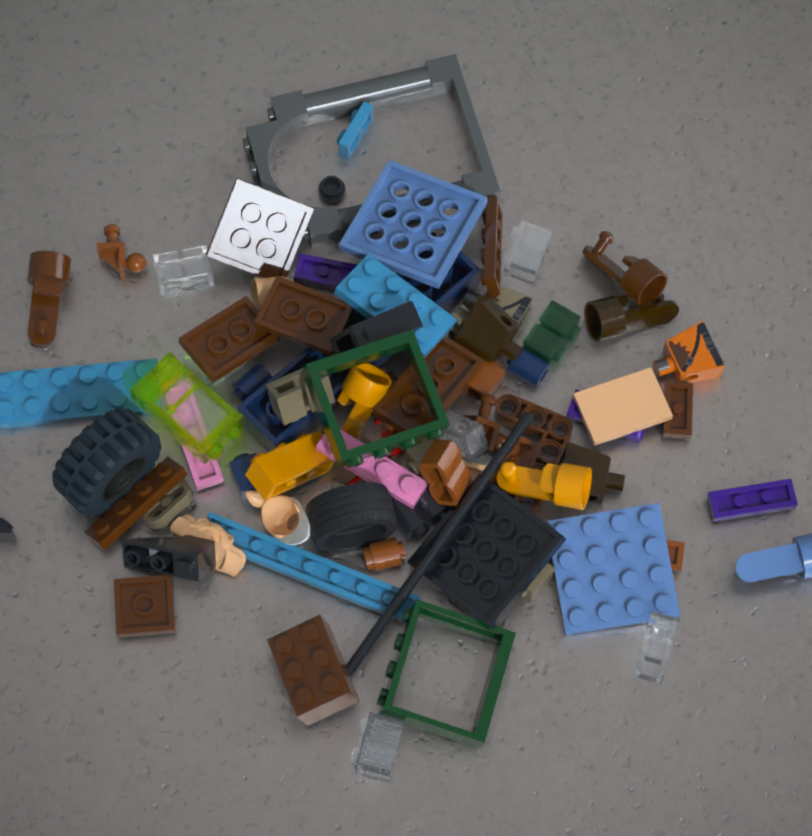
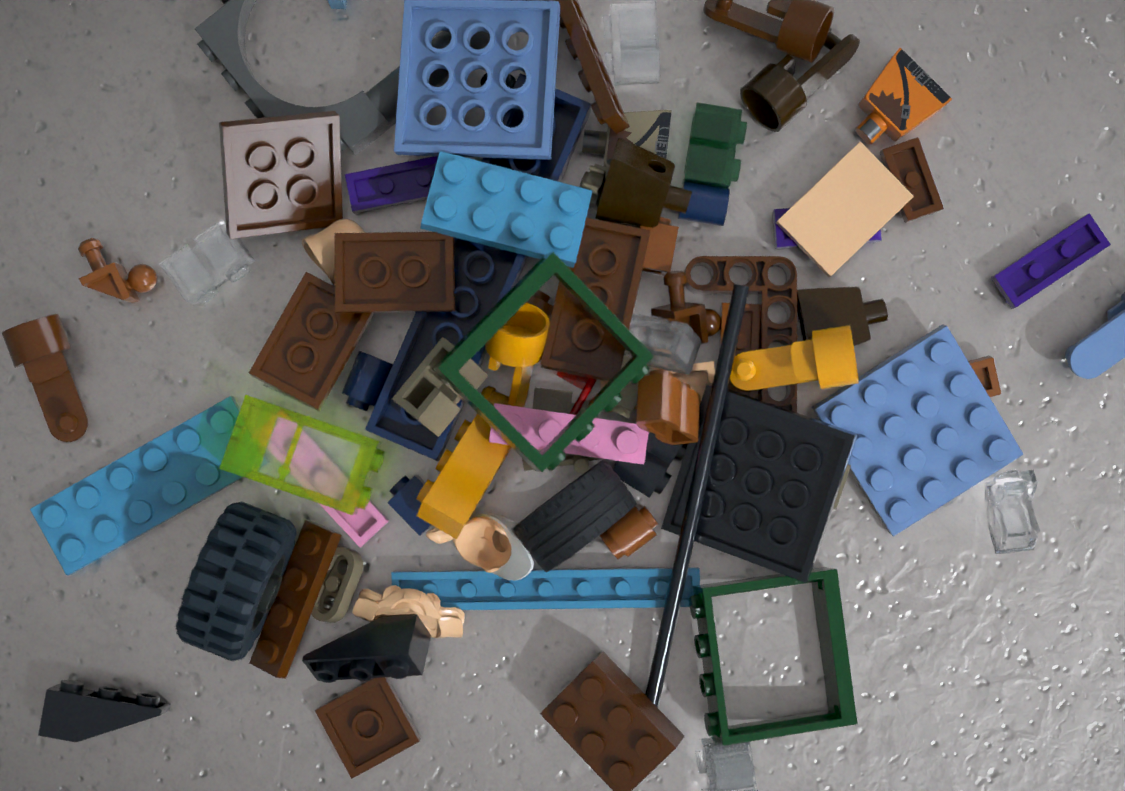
camera: 20 degrees left, 20 degrees up
black plate [318,176,345,202] -> none
black slope [329,301,423,354] -> none

